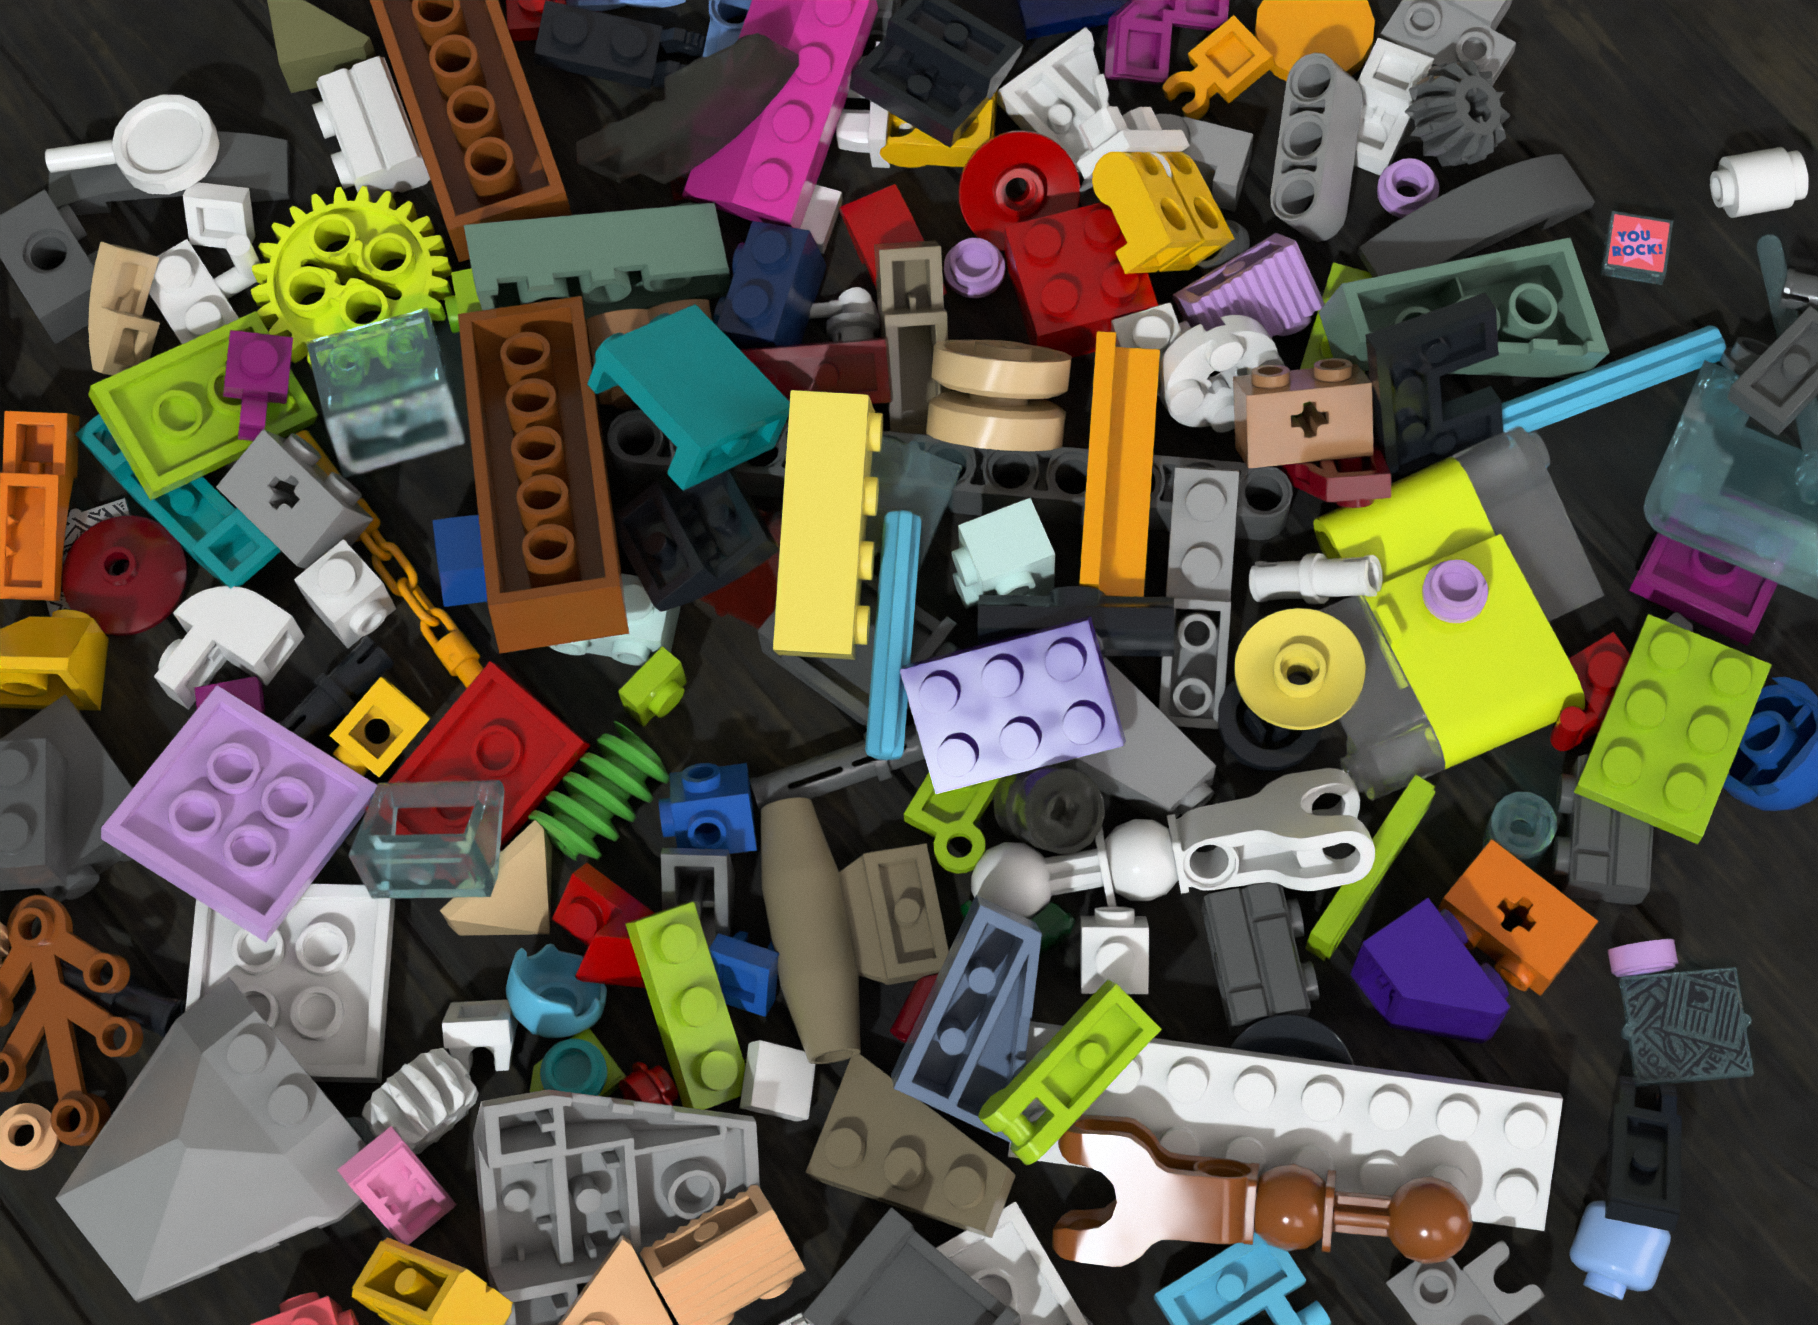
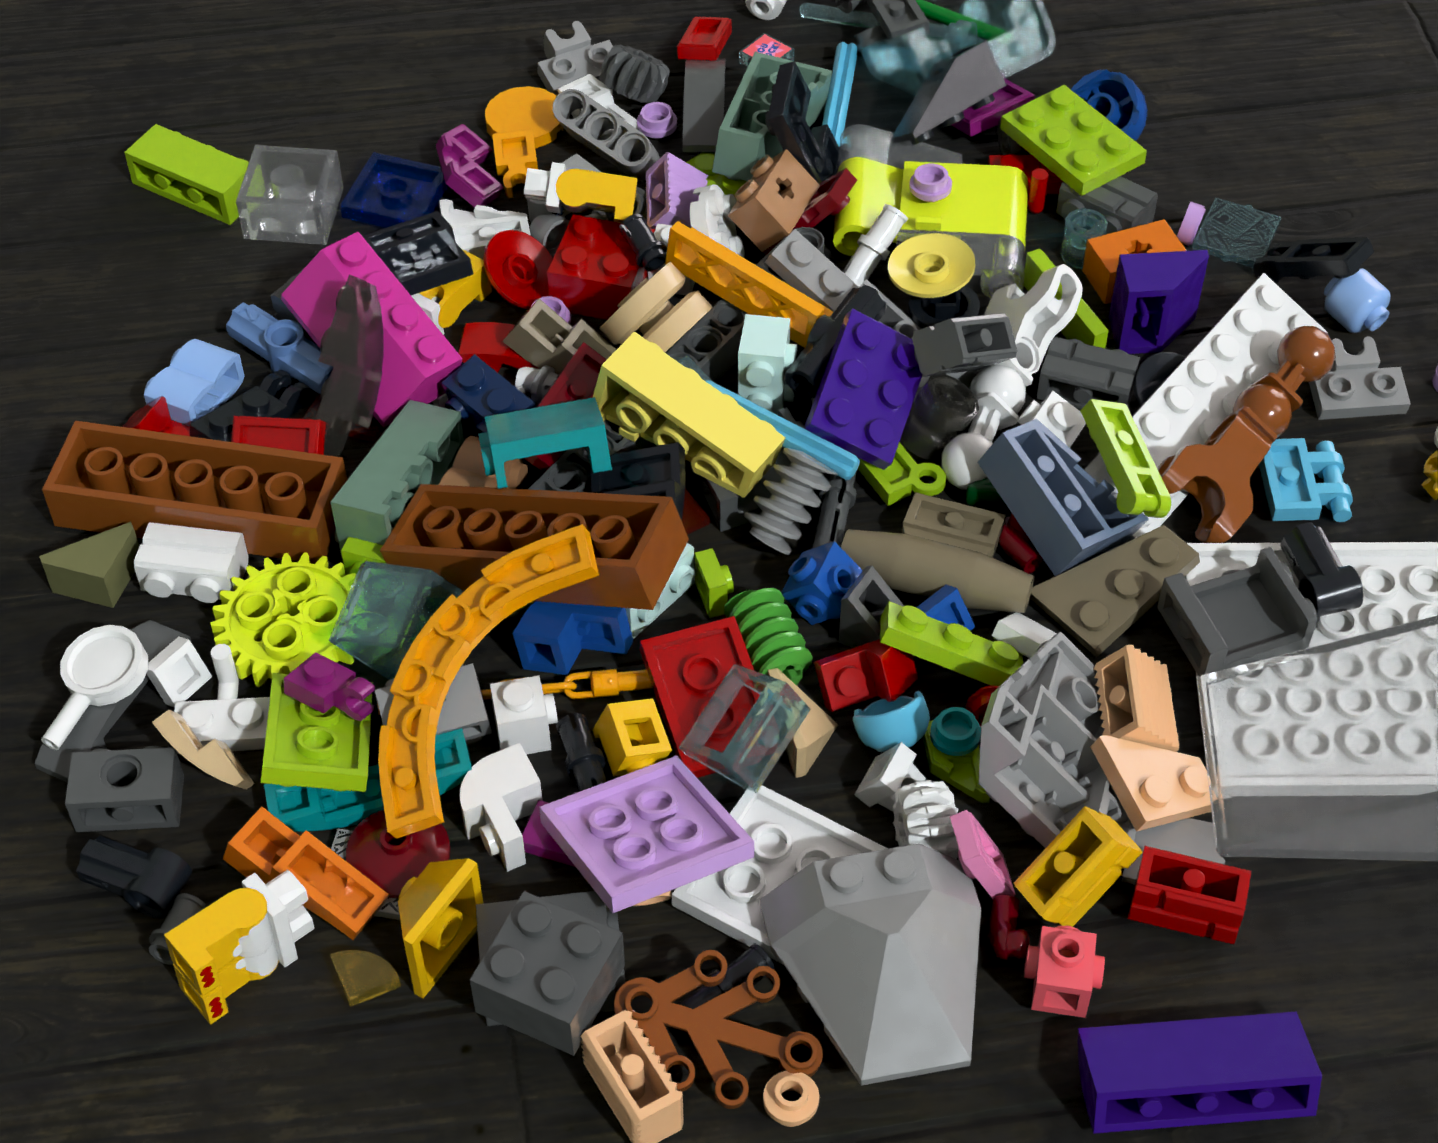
camera: 65 degrees left, 20 degrees down
none -> red tile [231,416,326,455]
none -> light orange plate [378,524,599,839]
none -> black pin [619,213,667,271]
none -> red tile [677,16,732,61]
none -> light grey piece [744,448,838,555]
none -> slope [891,40,1006,145]
none -> dark grey brick [912,313,1018,377]
none -> dark red arm [988,895,1030,961]

